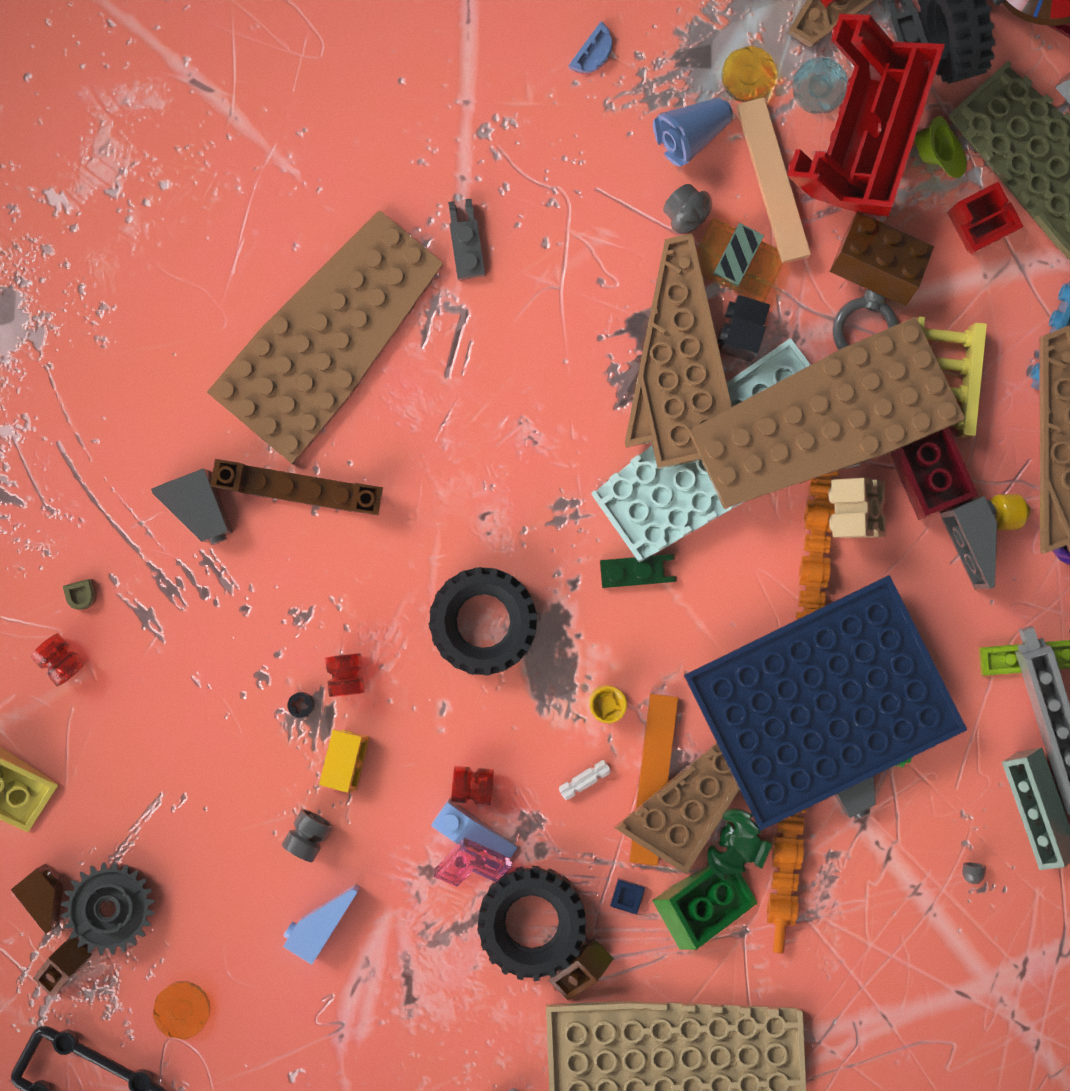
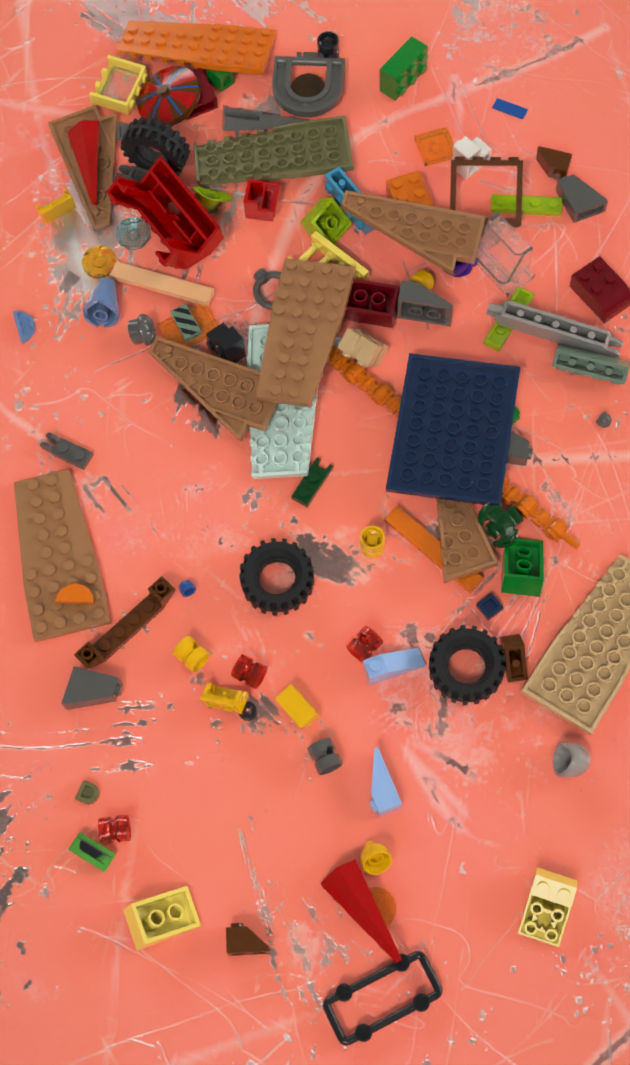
camera: 50 degrees left, 20 degrees down
reddish brown slope [32,938,92,998] -> none
dark grey gear [61,862,156,955] -> none
clear pink tile [433,838,512,887] -> none
white axle [559,760,611,800] -> none
reddish brown brick [829,212,934,306] -> none
none -> orange tile [55,584,95,605]
none -> bright green slope [68,832,116,872]
none -> yellow wheel [172,636,210,673]
none -> blue hinge [179,580,196,597]
none -> yellow hinge [200,683,249,714]
none -> lime slope [300,197,353,245]
none -> red wedge [321,859,402,963]
none -> yellow helmet [360,840,393,875]

